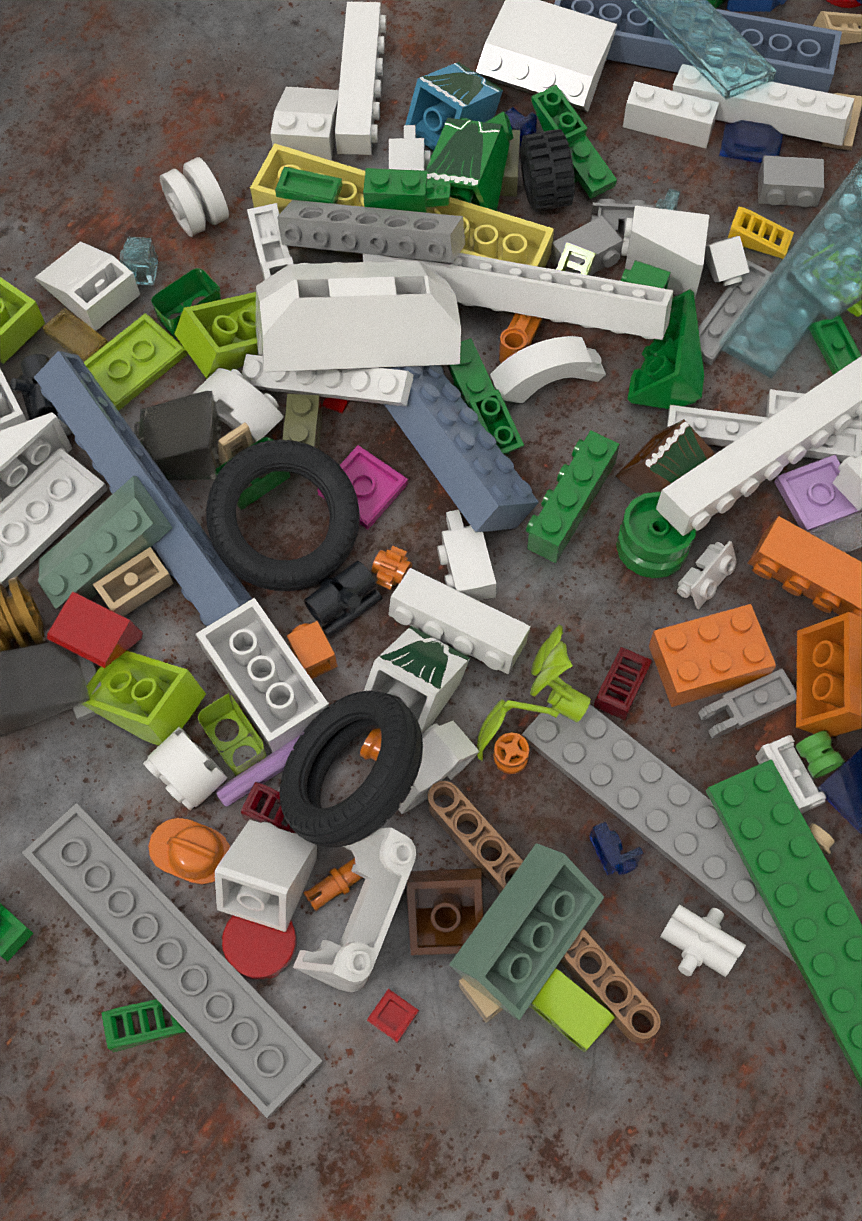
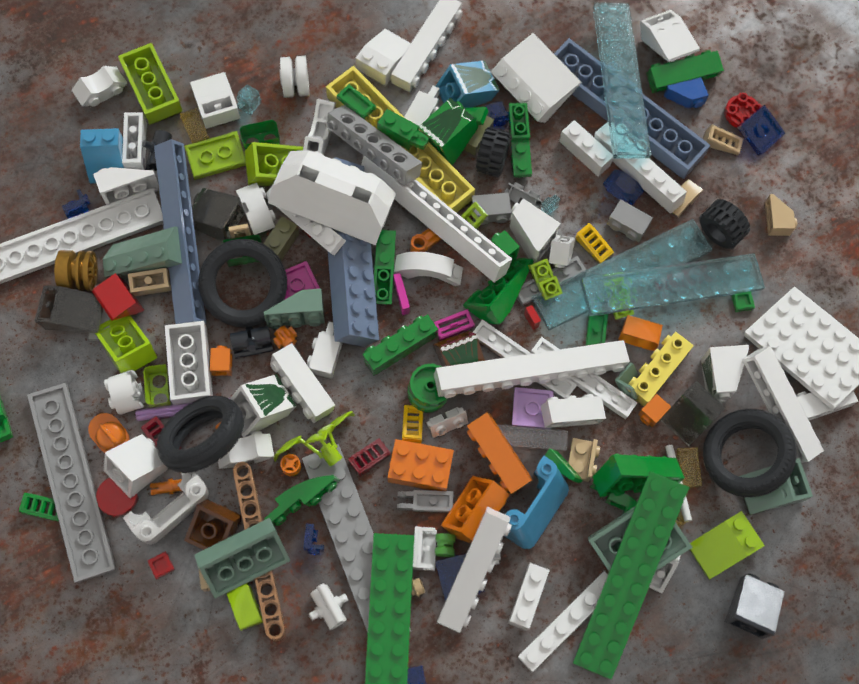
camera: 20 degrees right, 5 degrees up
none -> sand green slope [264,289,325,329]
none -> green slope [264,475,340,527]
none -> dark pink tile [393,273,410,316]
none -> yellow slope [402,405,423,444]
none -> dark pink tile [434,309,475,341]
none -> red tile [524,305,541,330]
none -> lime slope [528,258,563,301]

